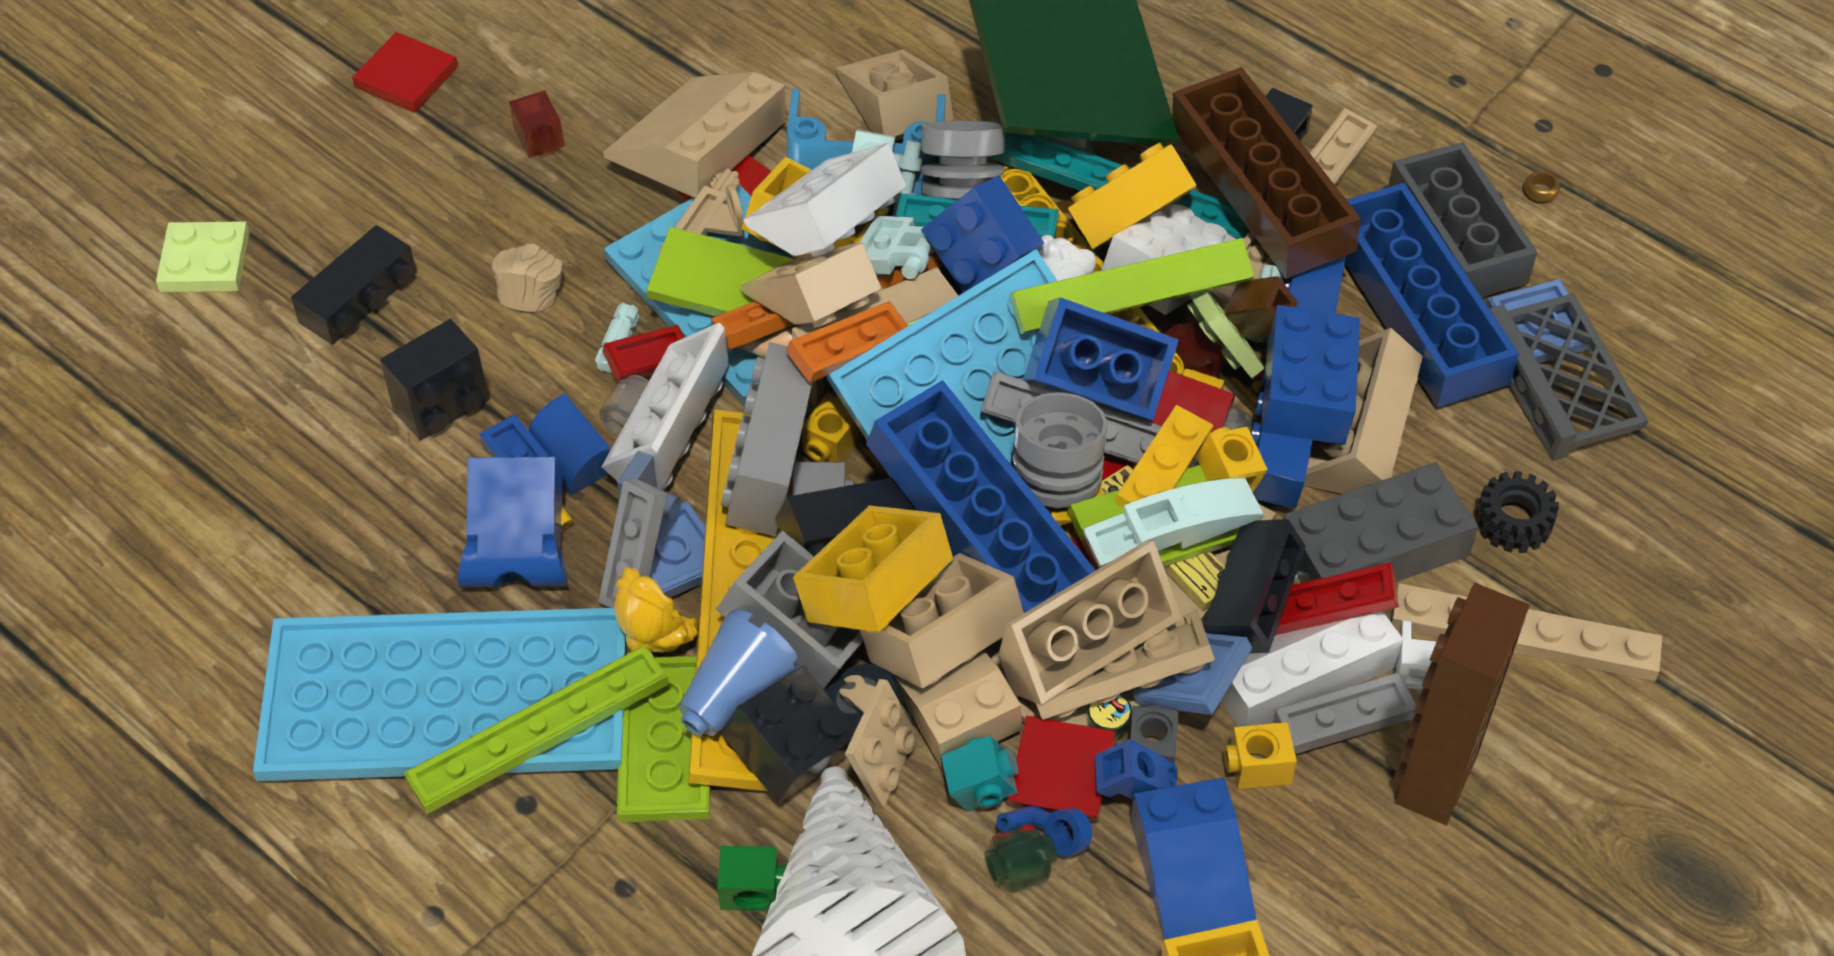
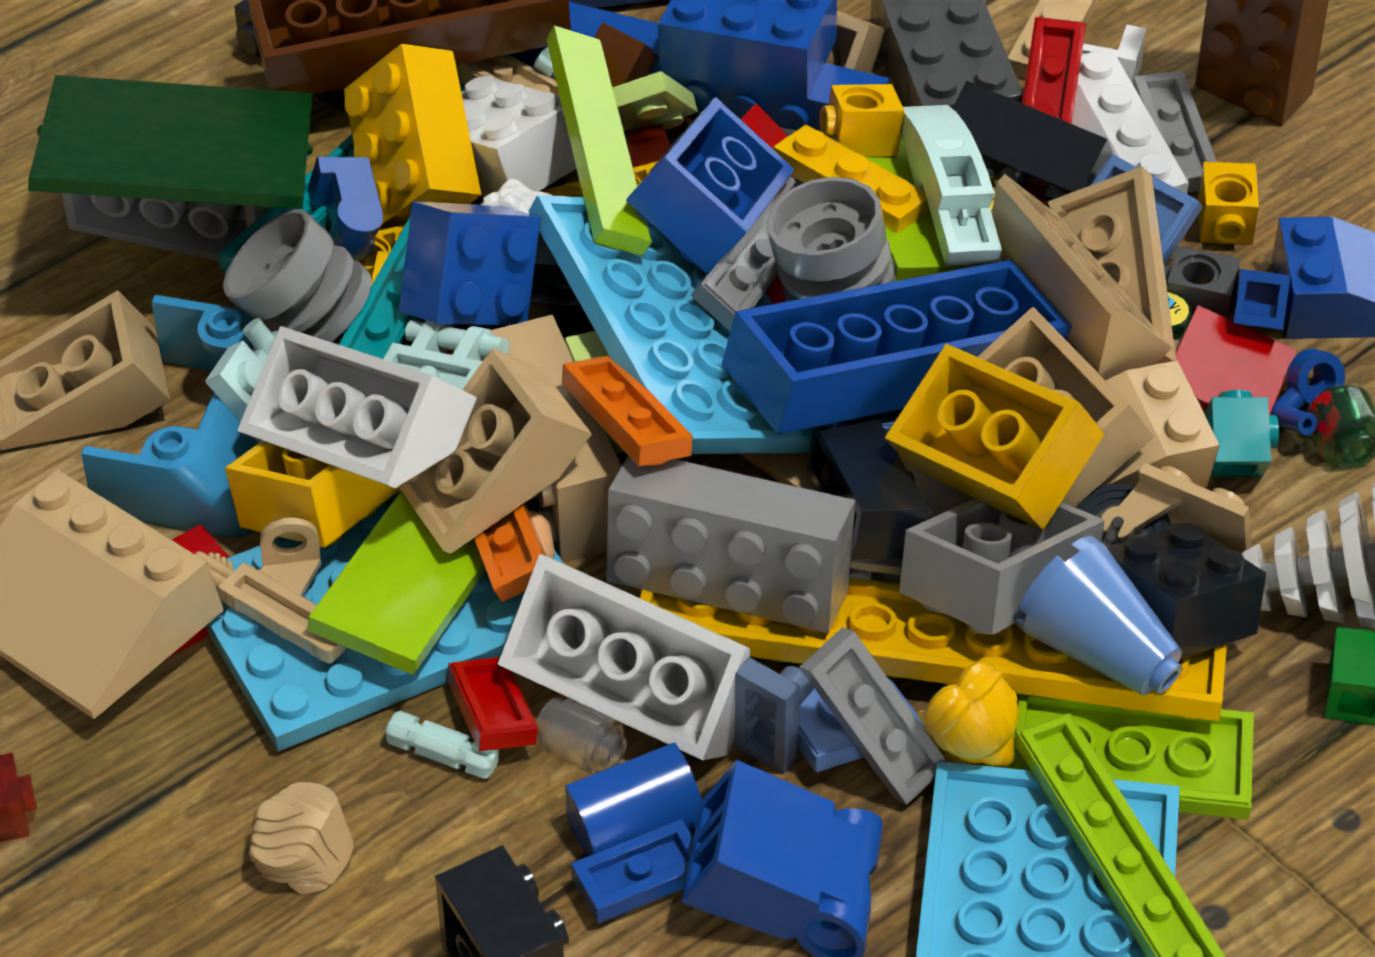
camera: 80 degrees left, 5 degrees down
none -> leg [307,157,383,261]

